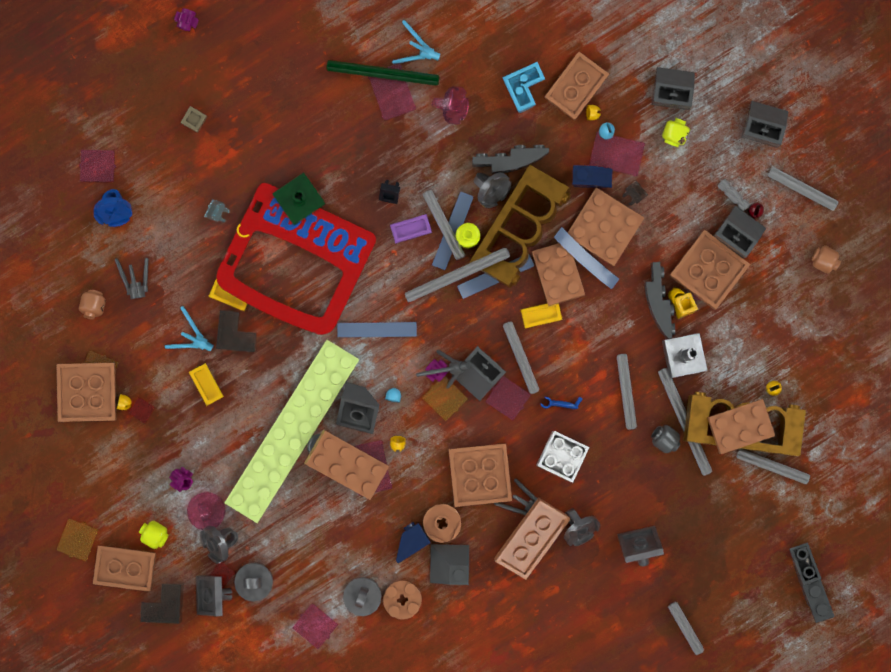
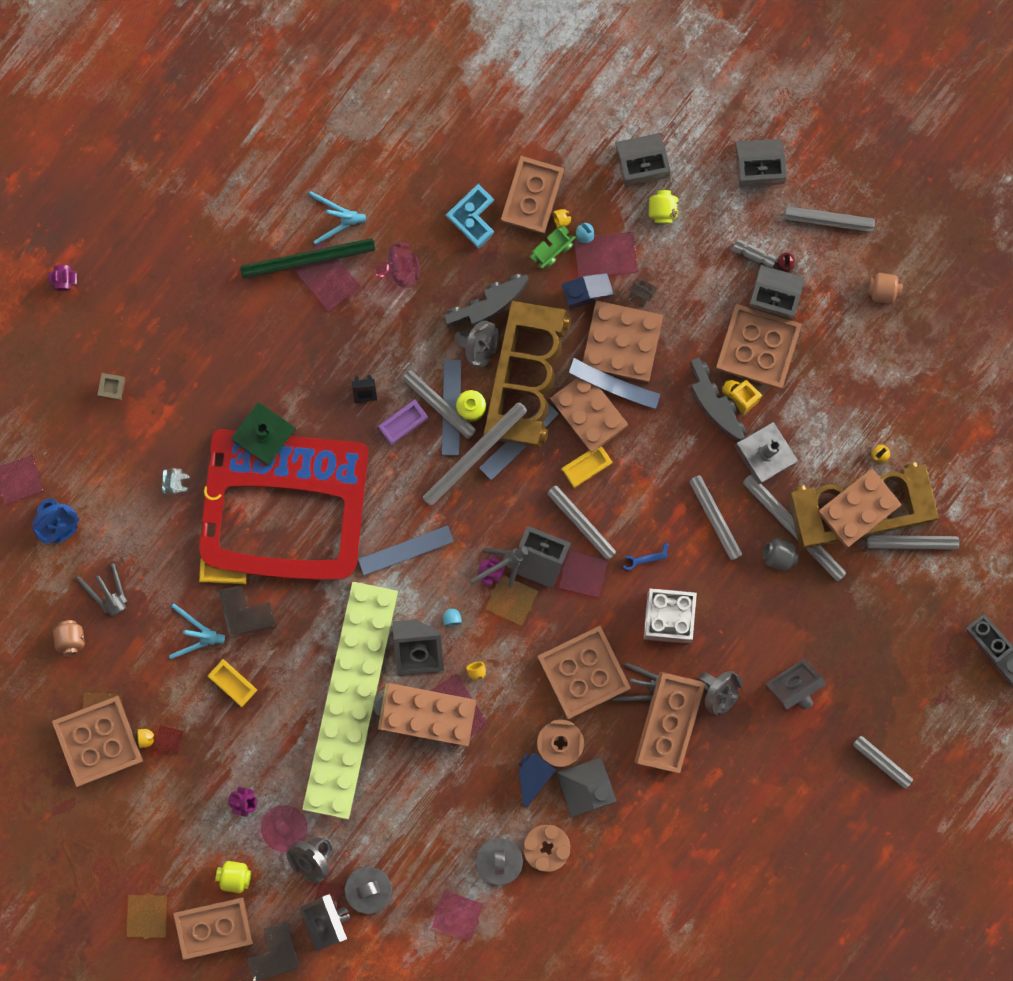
camera: 20 degrees left, 5 degrees down
none -> bright green hinge [529,226,576,268]

